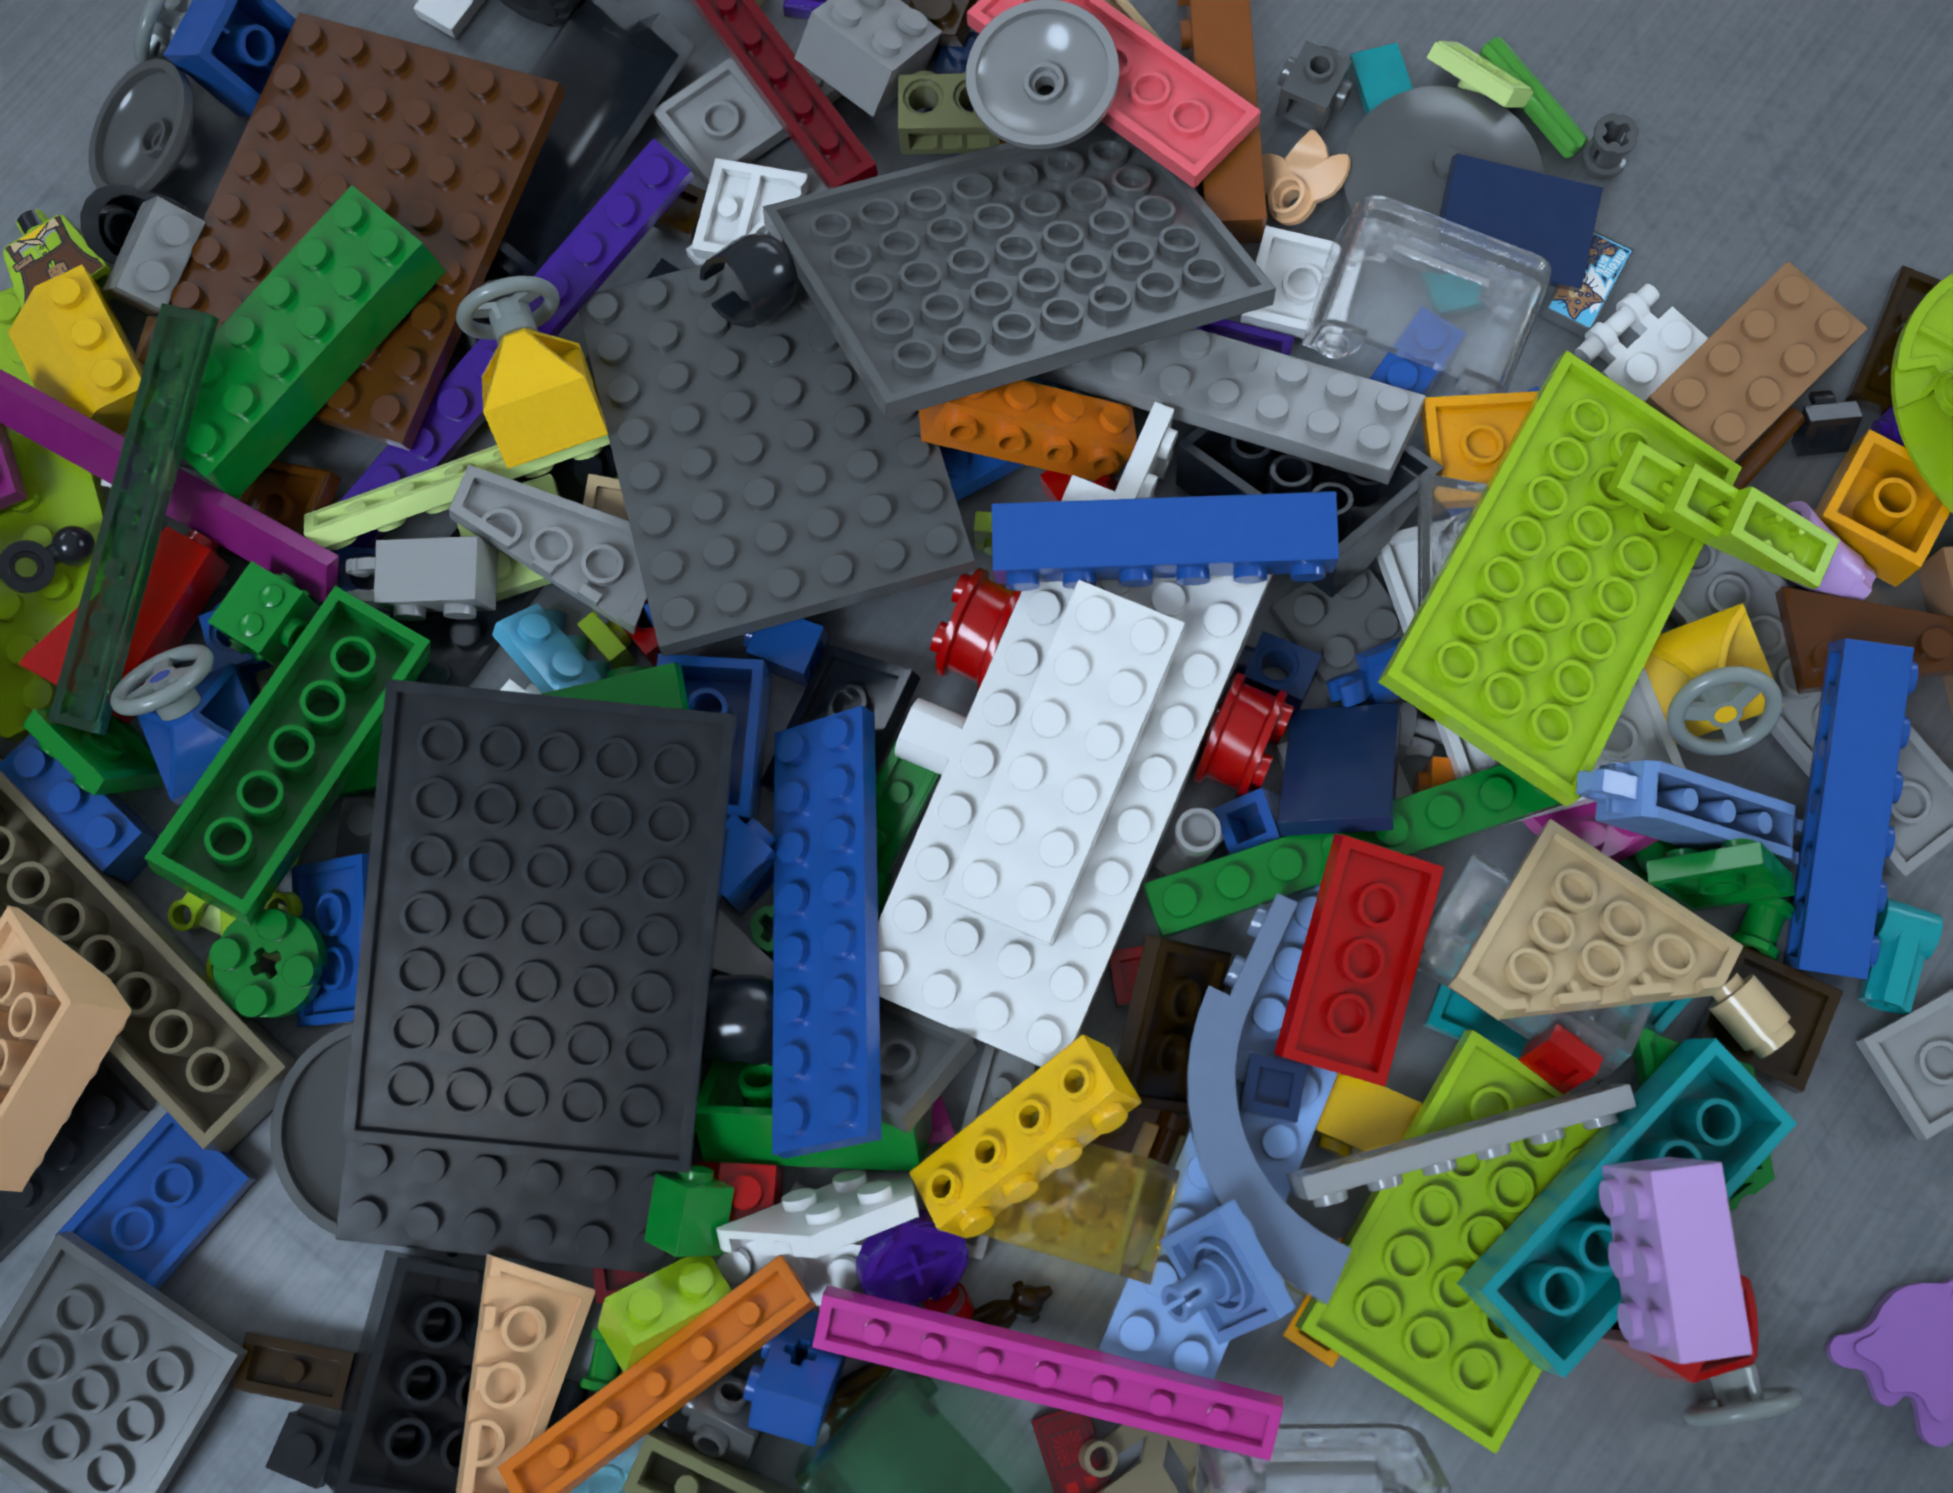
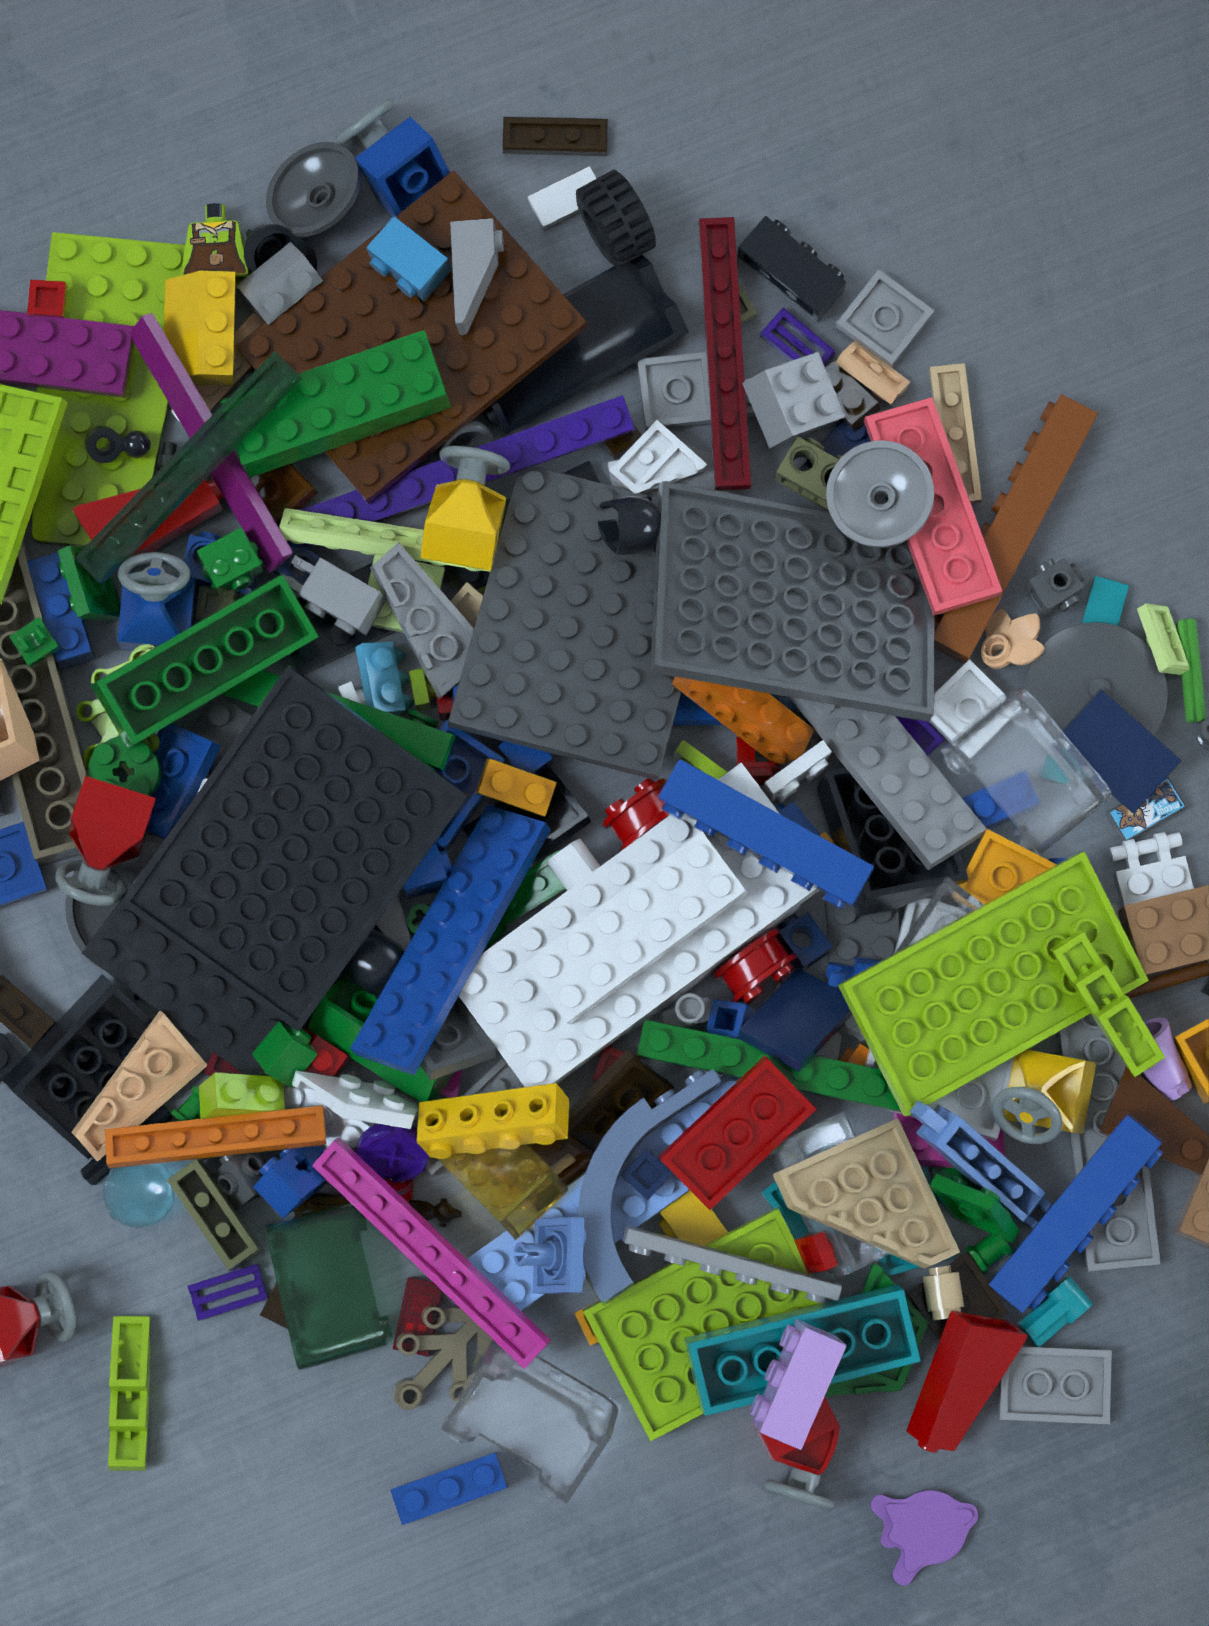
camera: 20 degrees right, 5 degrees up
none -> green tile [9,617,60,669]
none -> red piece [55,776,156,906]
none -> dark azure brick [366,216,452,302]
none -> light grey slope [450,218,504,335]
none -> light orange plate [476,759,557,816]
none -> red slope [906,1310,1028,1453]

